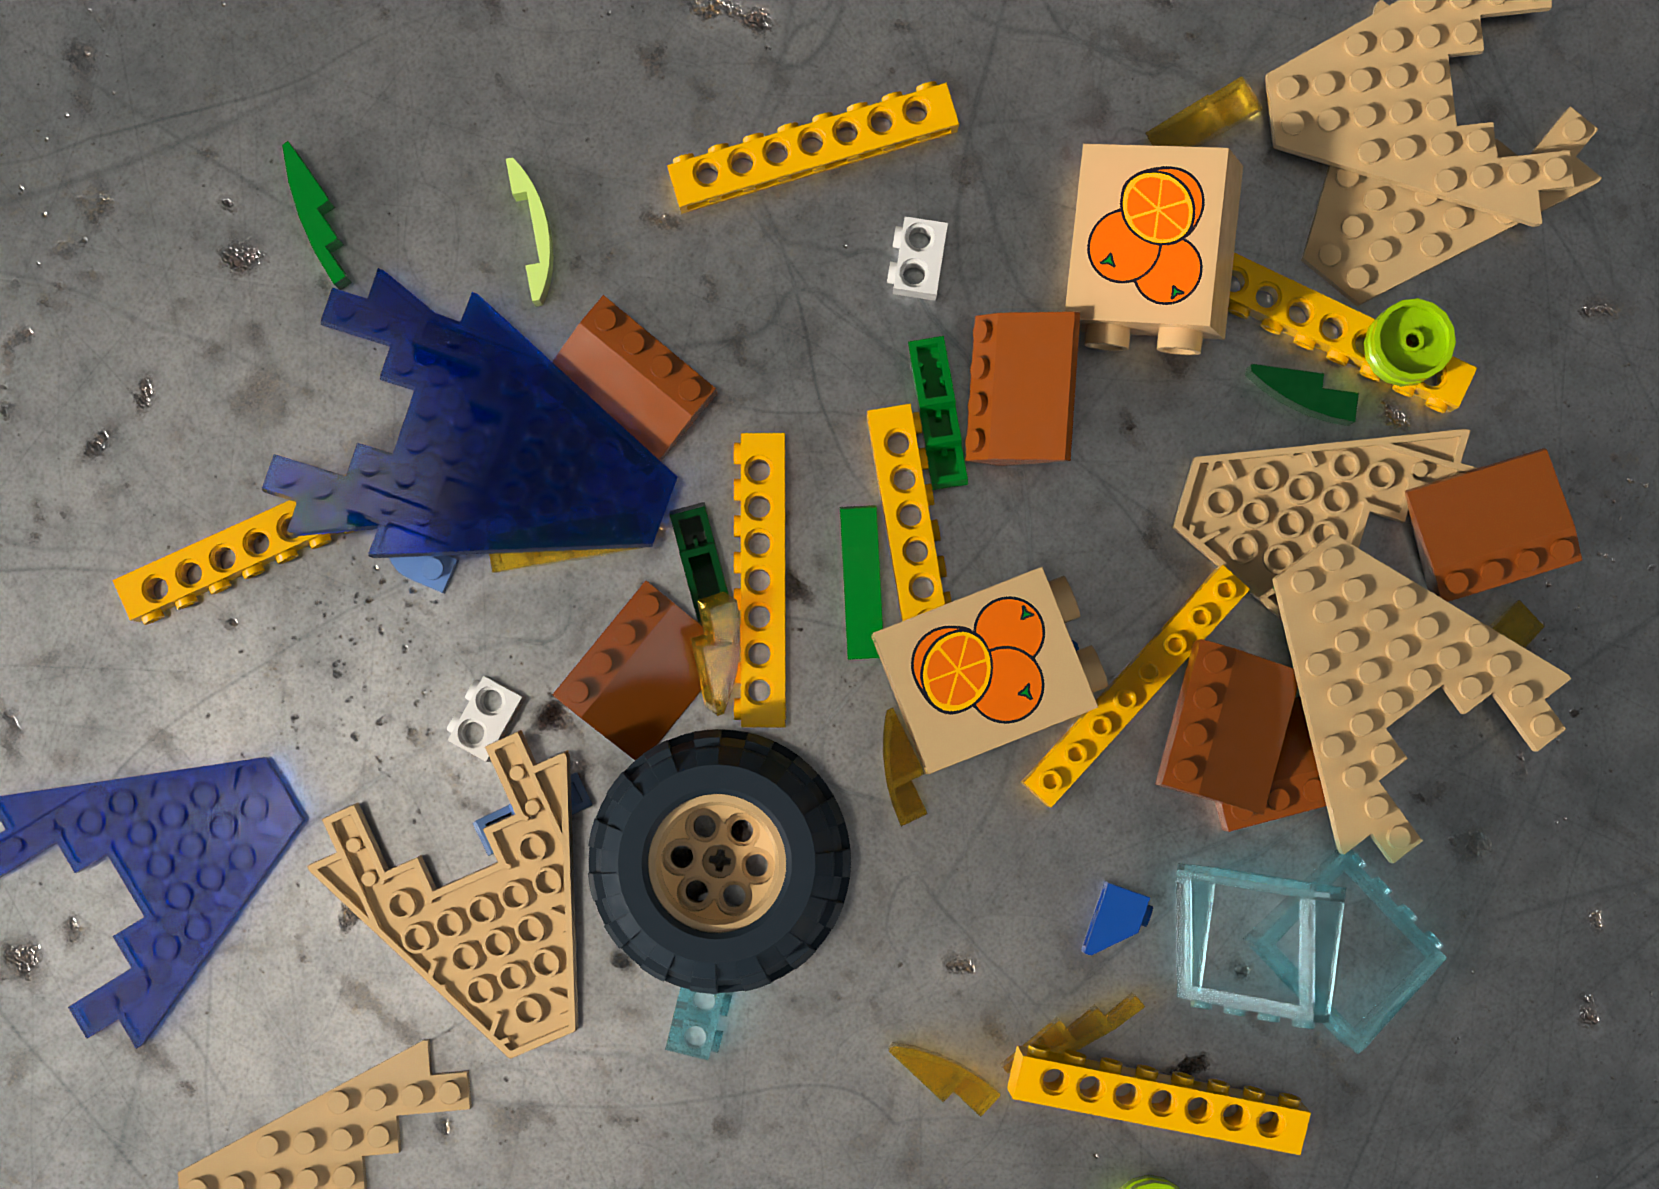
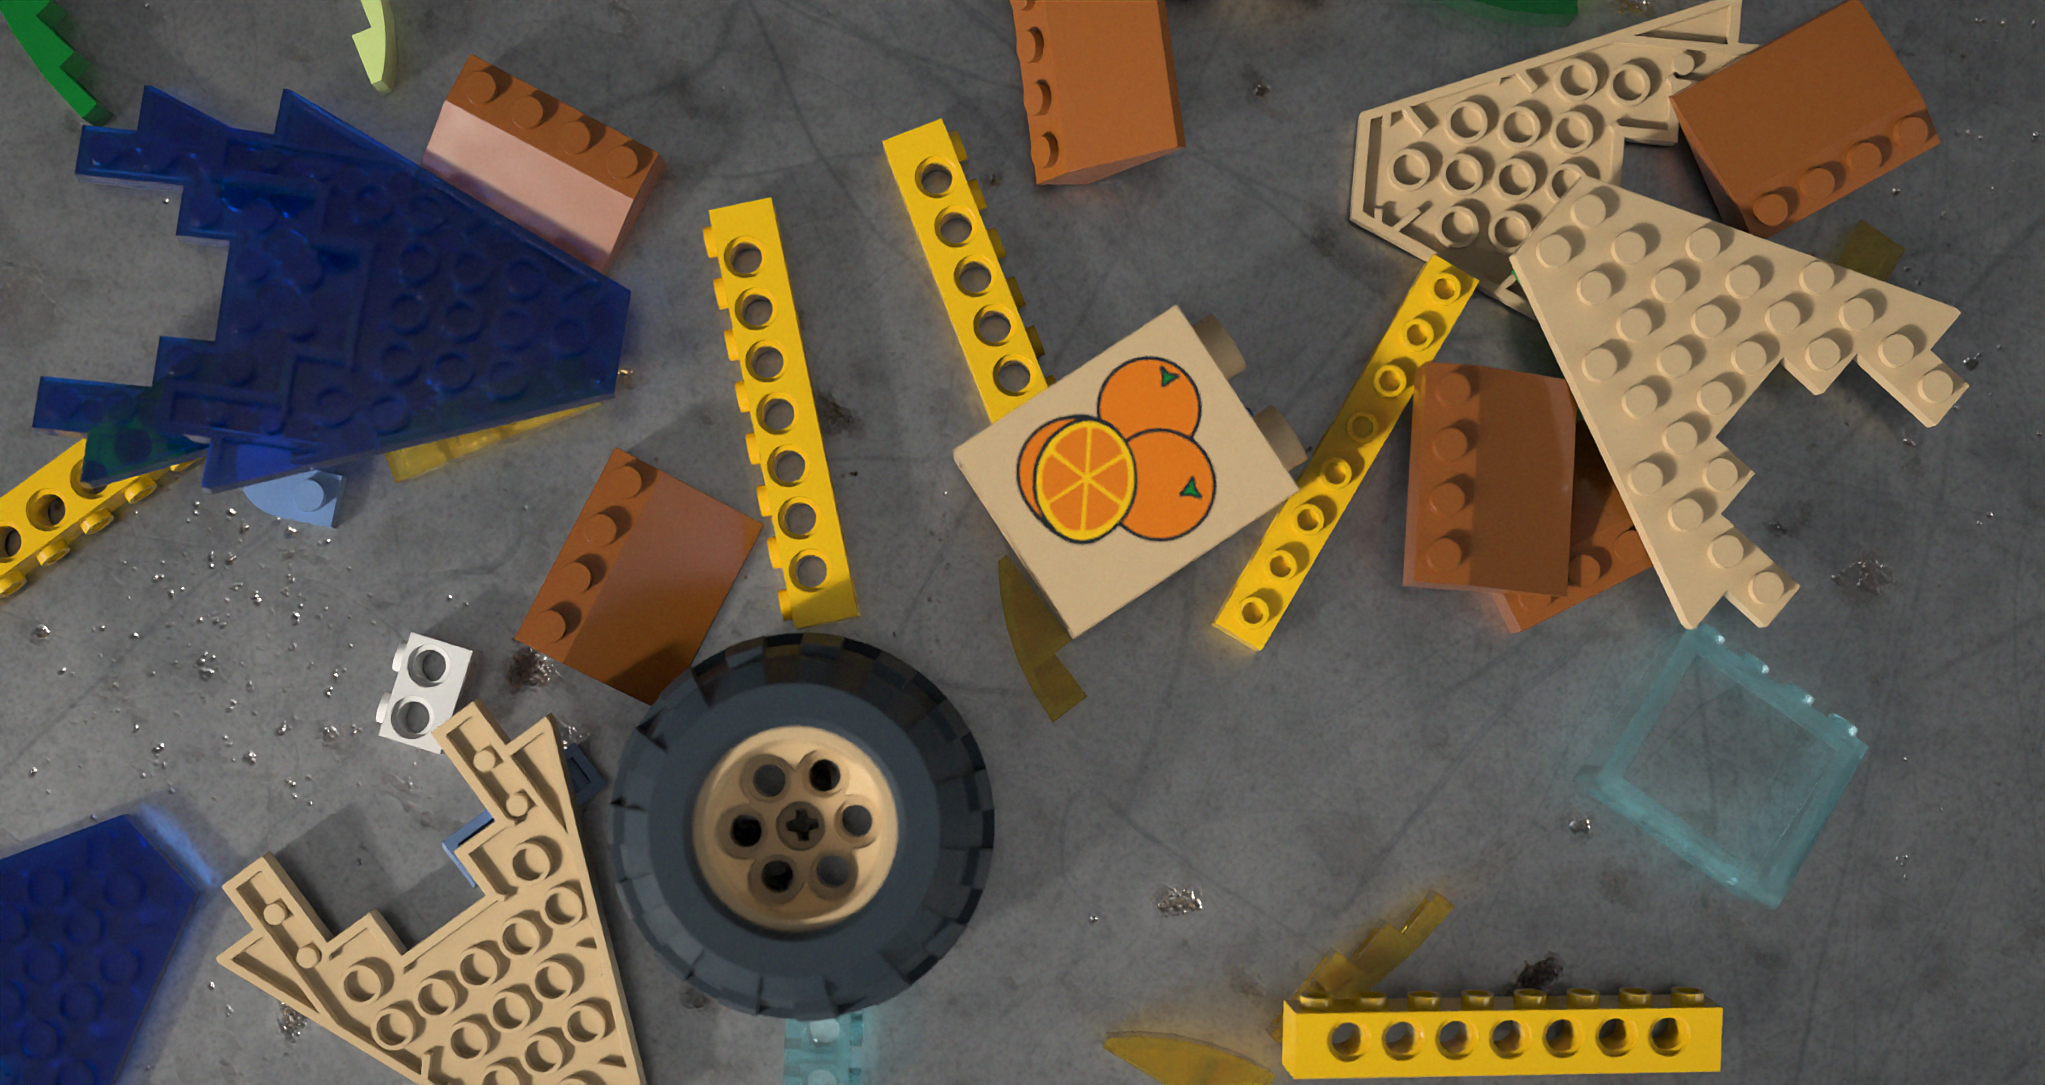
camera: 15 degrees left, 0 degrees up
dark green slope [669,502,734,623] -> none
clear yellow slope [691,592,740,716] -> none
green slope [840,505,883,660] -> none
green slope [908,336,968,490] -> none
blue slope [1081,881,1153,956] -> none
clear light blue windscreen [1176,863,1347,1029] -> none

